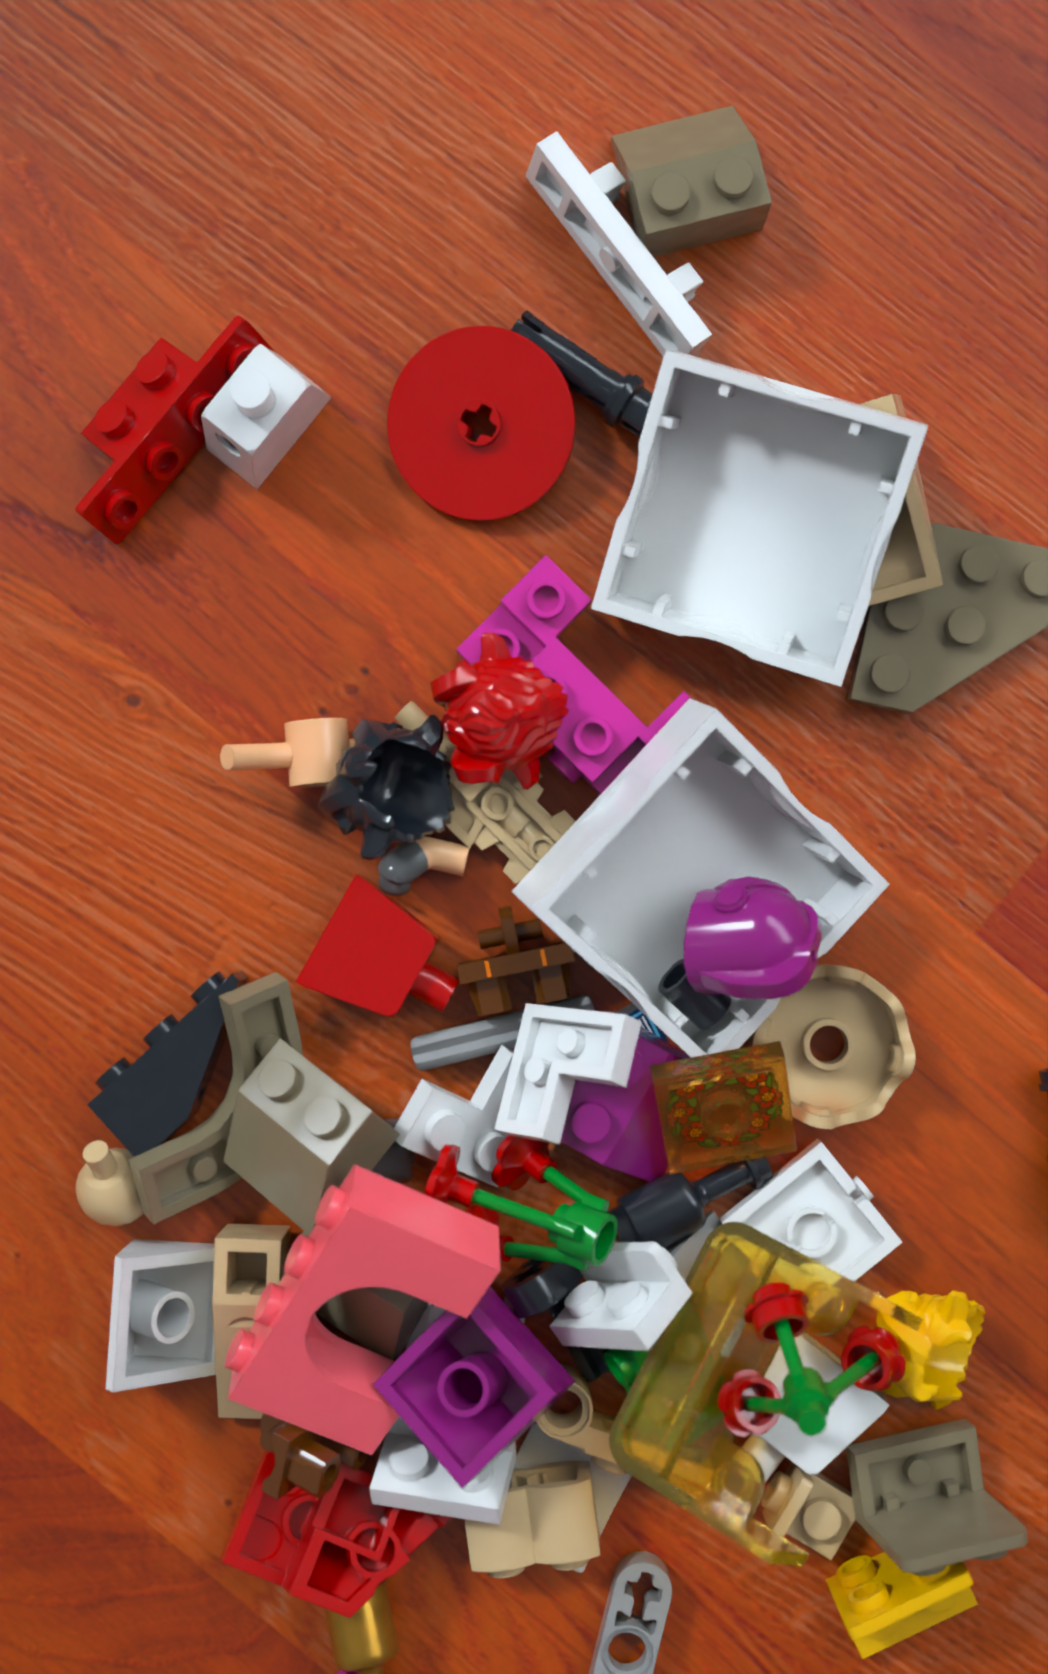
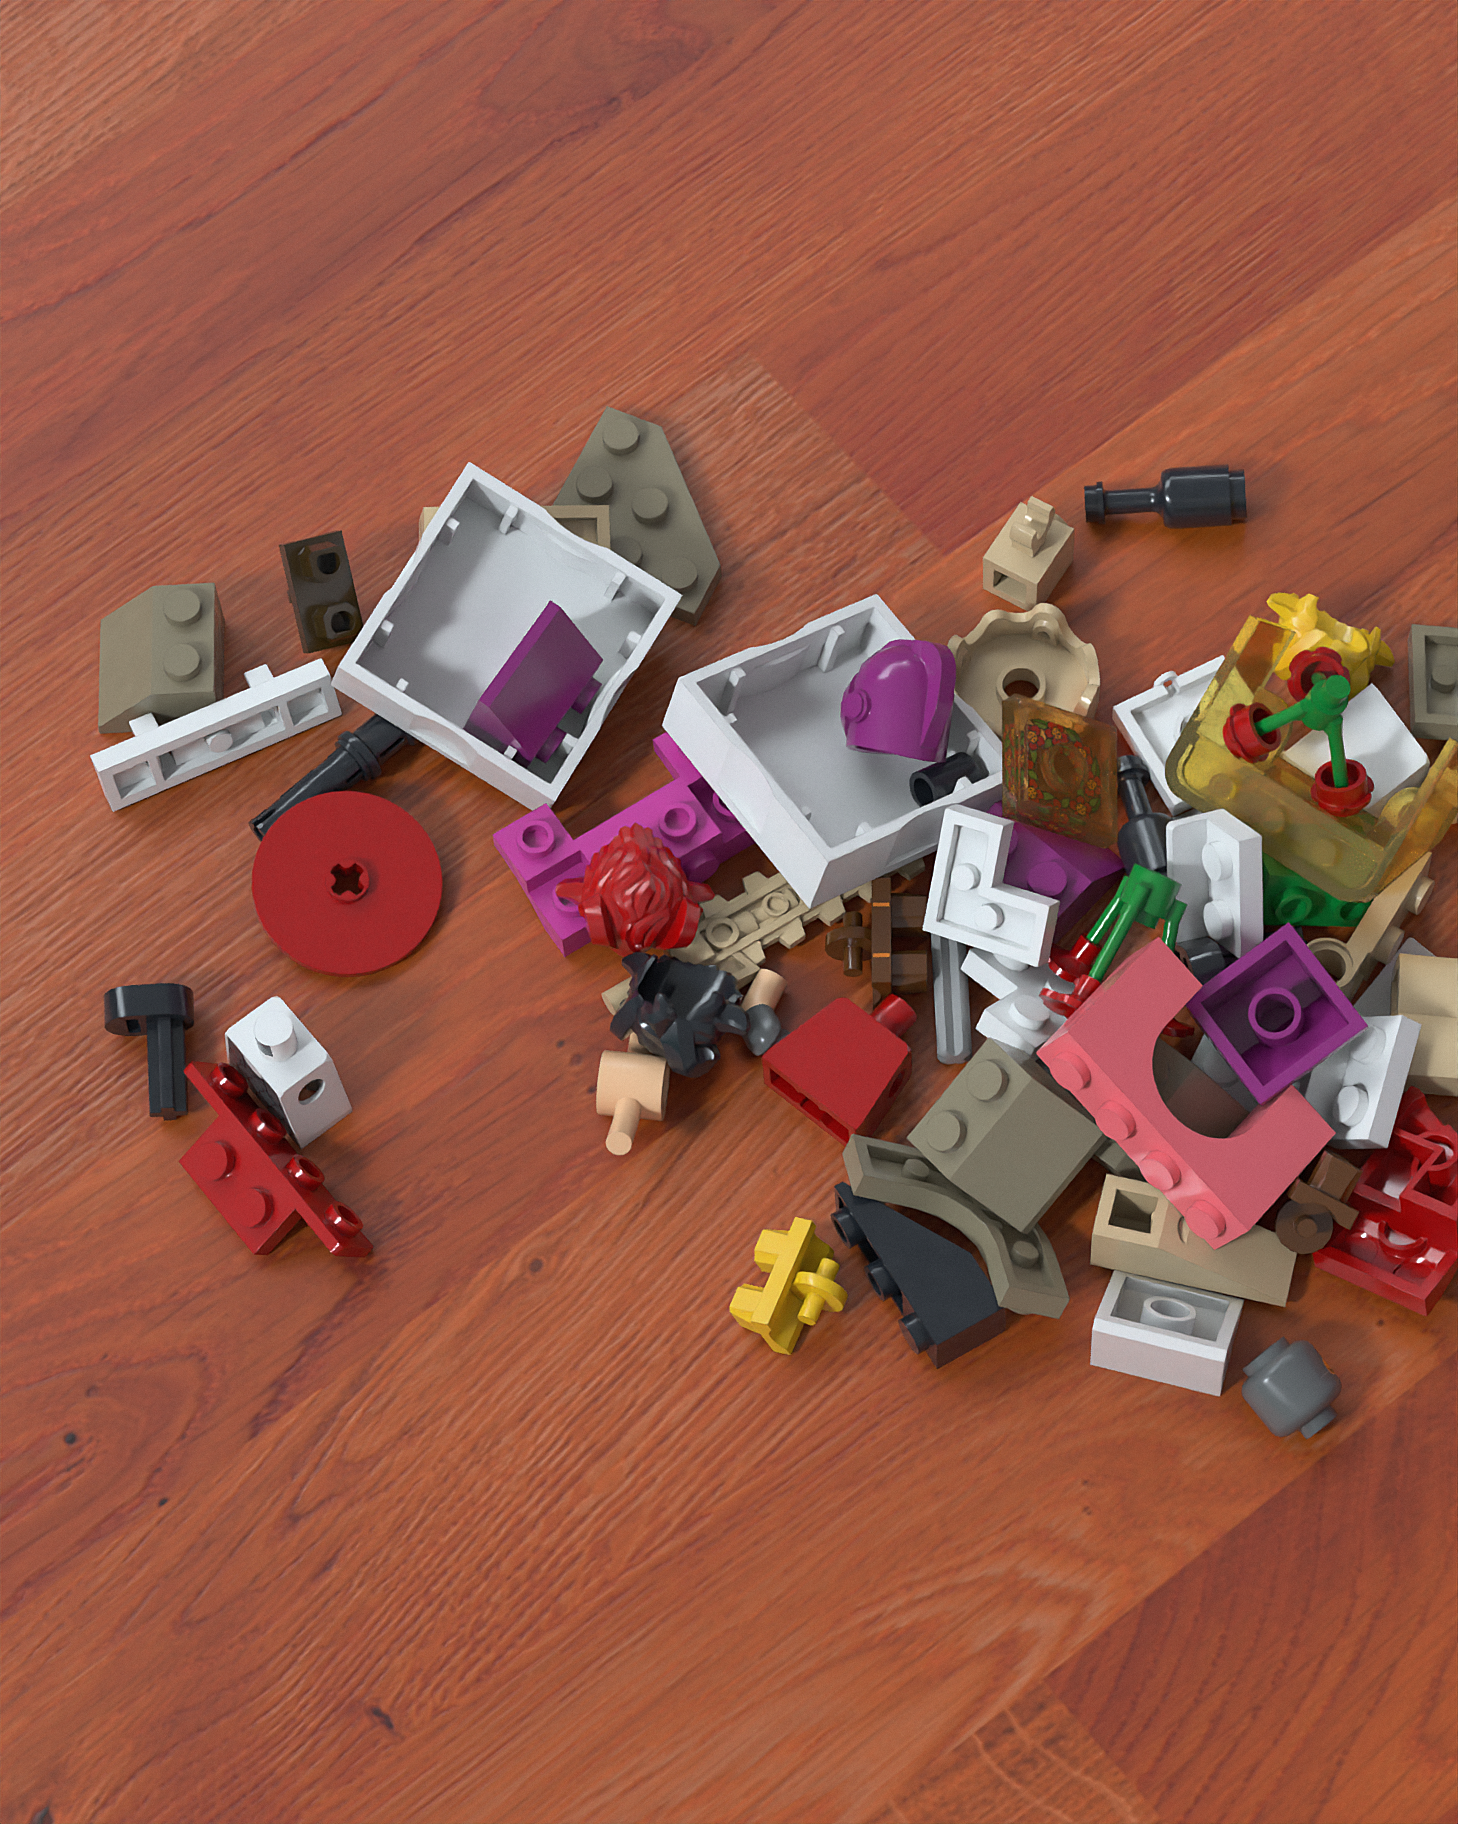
camera: 75 degrees left, 25 degrees down
tan piece [75,1140,144,1227] -> none
none -> black piece [103,983,194,1121]
none -> dark brown hips [279,530,364,654]
none -> magenta slope [463,600,603,769]
none -> yellow hips [729,1217,848,1355]
none -> tan brick [983,496,1074,611]
none -> dark grey head [1241,1336,1342,1440]

